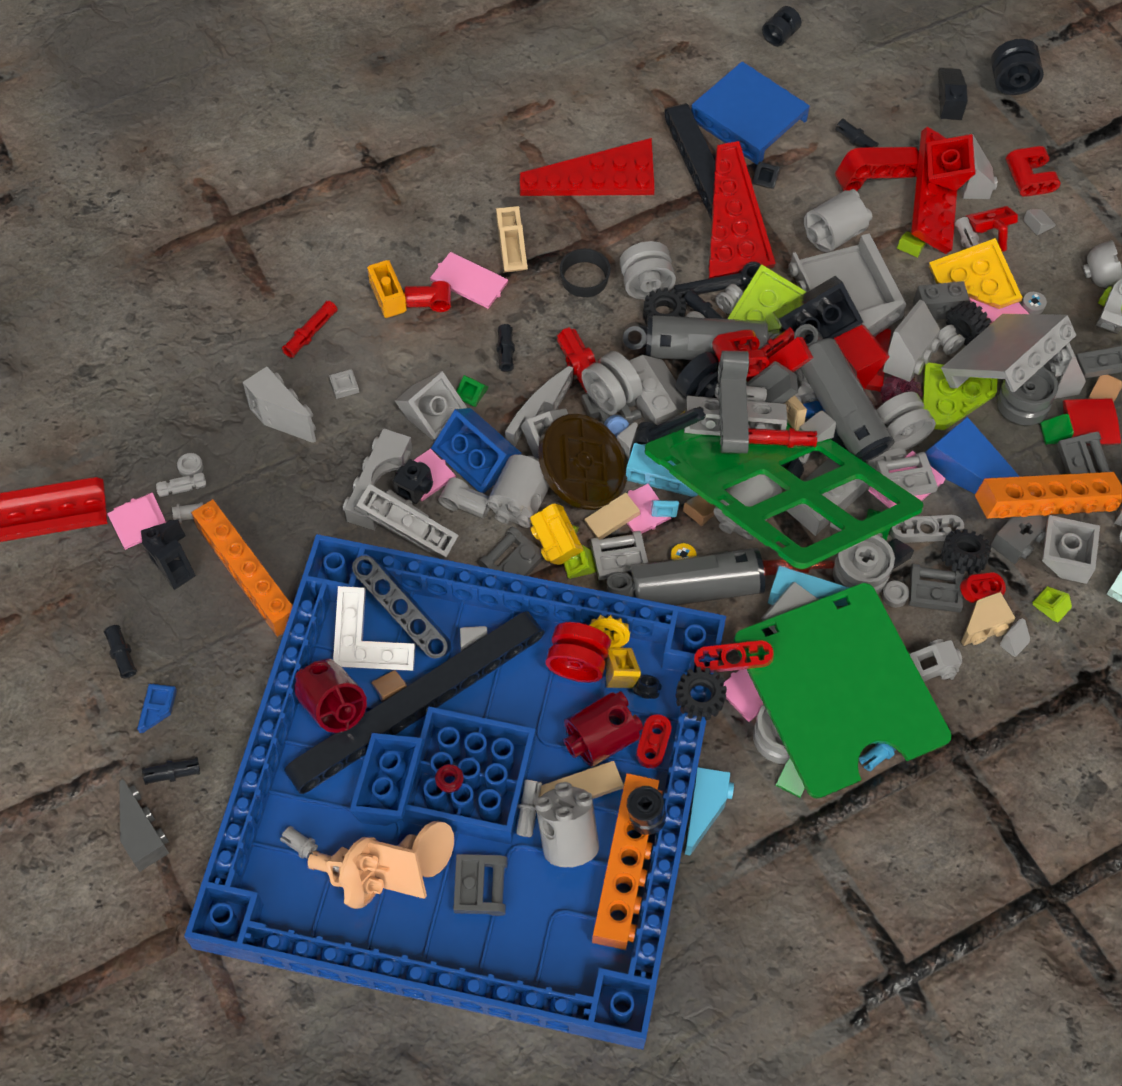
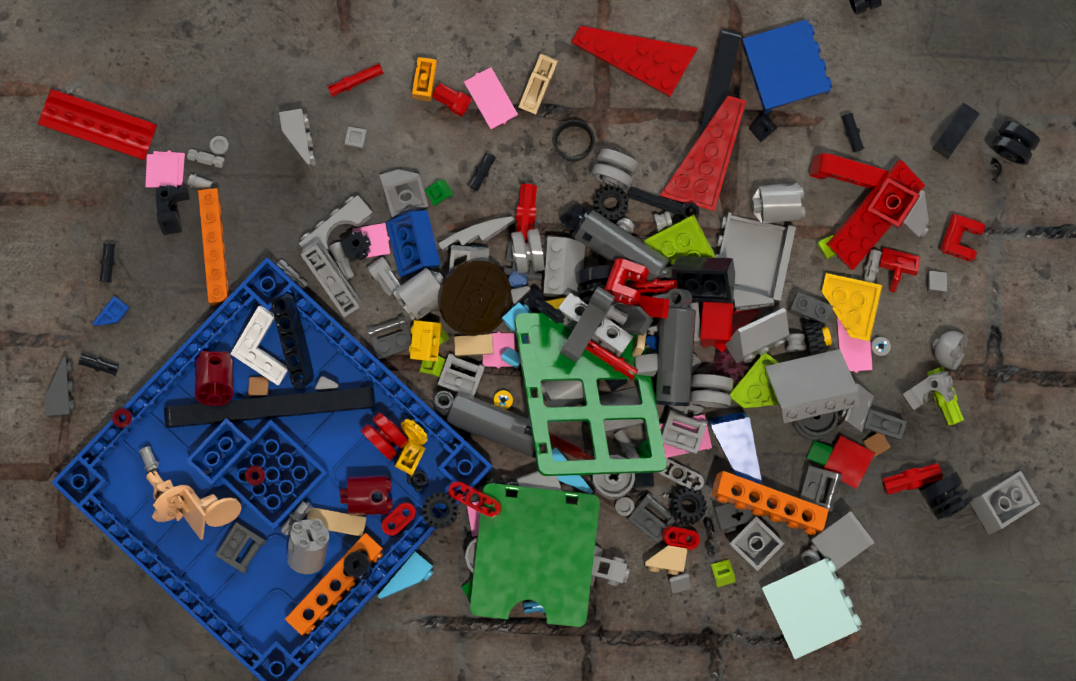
camera: 30 degrees right, 20 degrees up
black pin [683,289,725,319] -> none
none -> dark red plate [112,408,132,428]

